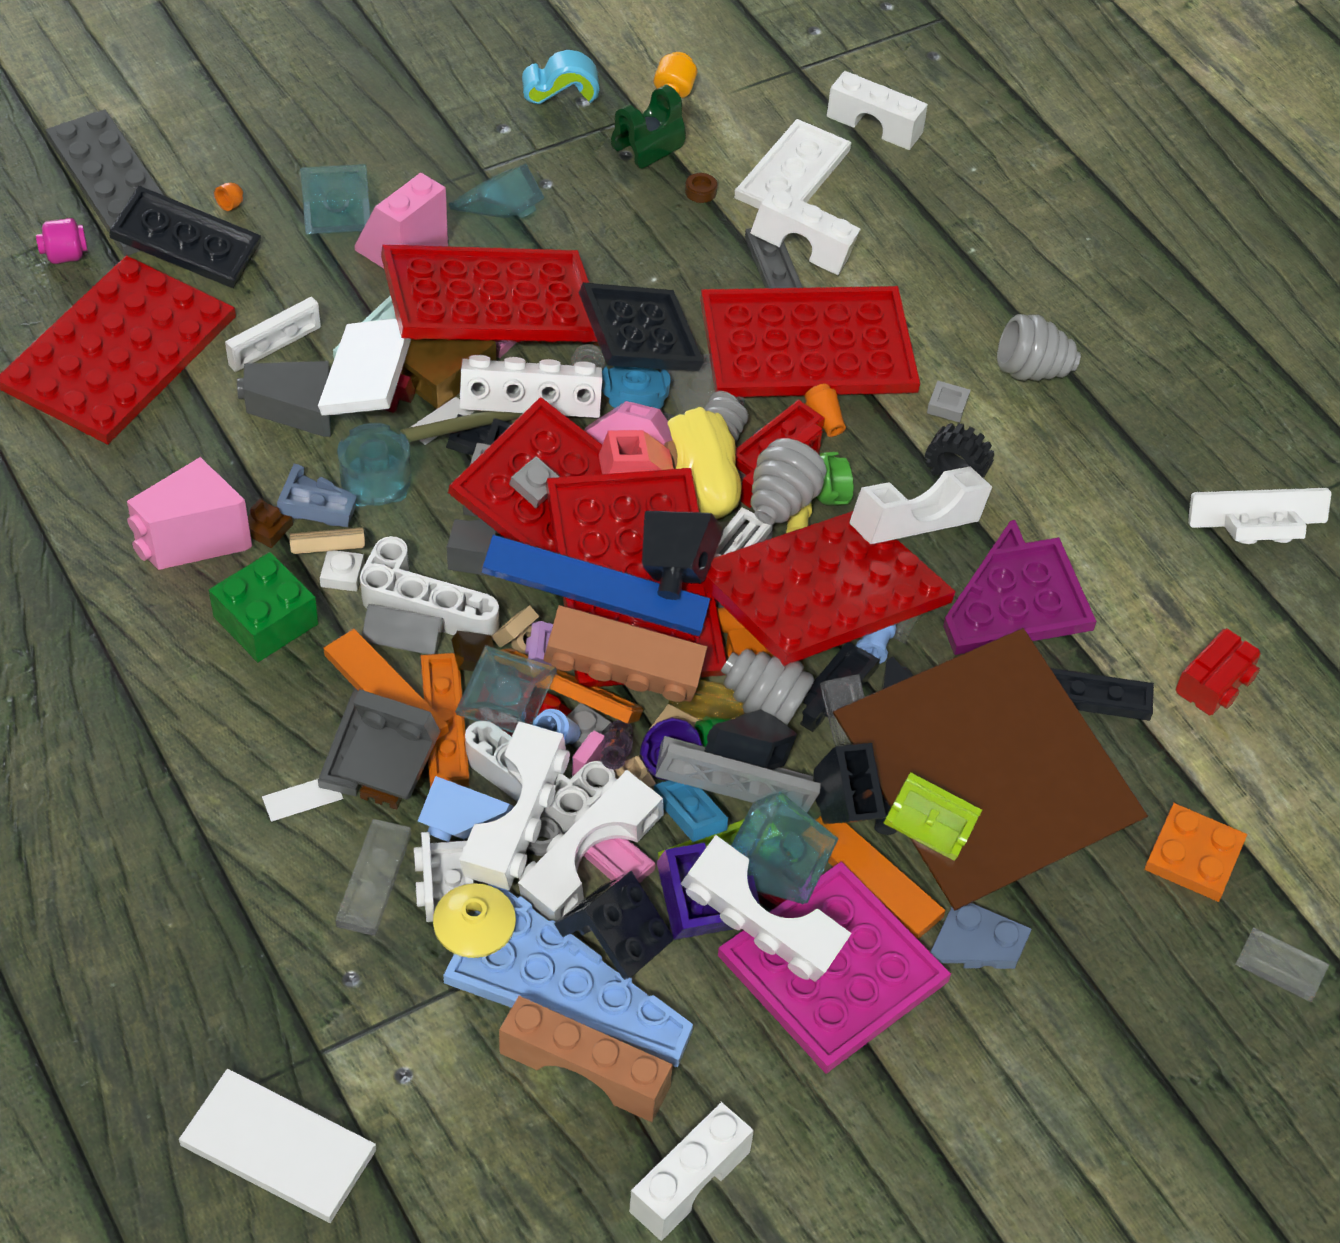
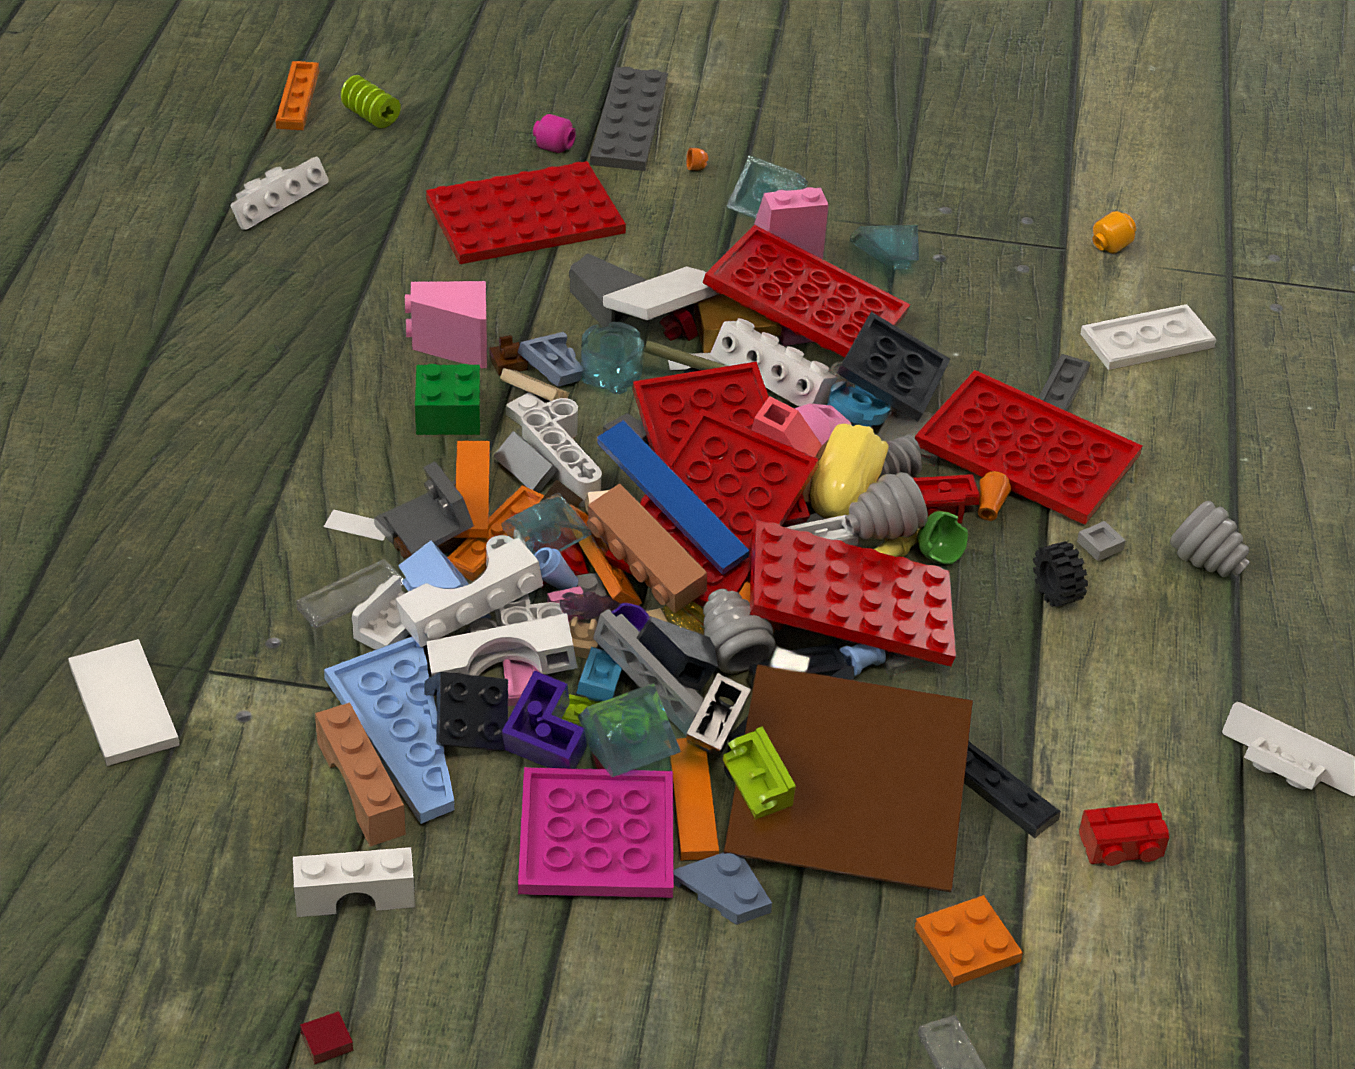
camera: 40 degrees right, 10 degrees down
black tile [109,185,261,289] -> none
white tile [225,297,321,372] -> none
light yellow dish [433,883,516,958] -> none
light grey plate [509,456,559,508] -> none
medium azure animal [522,50,599,104] -> none
dark green piece [611,84,686,169] -> none
black torso [642,511,724,600] -> none
white arch [681,835,852,982] -> none
reddish brown tile [685,173,718,203] -> none
white arch [750,187,860,275] -> none
white arch [827,71,928,150] -> none
white arch [849,466,992,544] -> none
magenta wing [943,520,1097,655] -> none

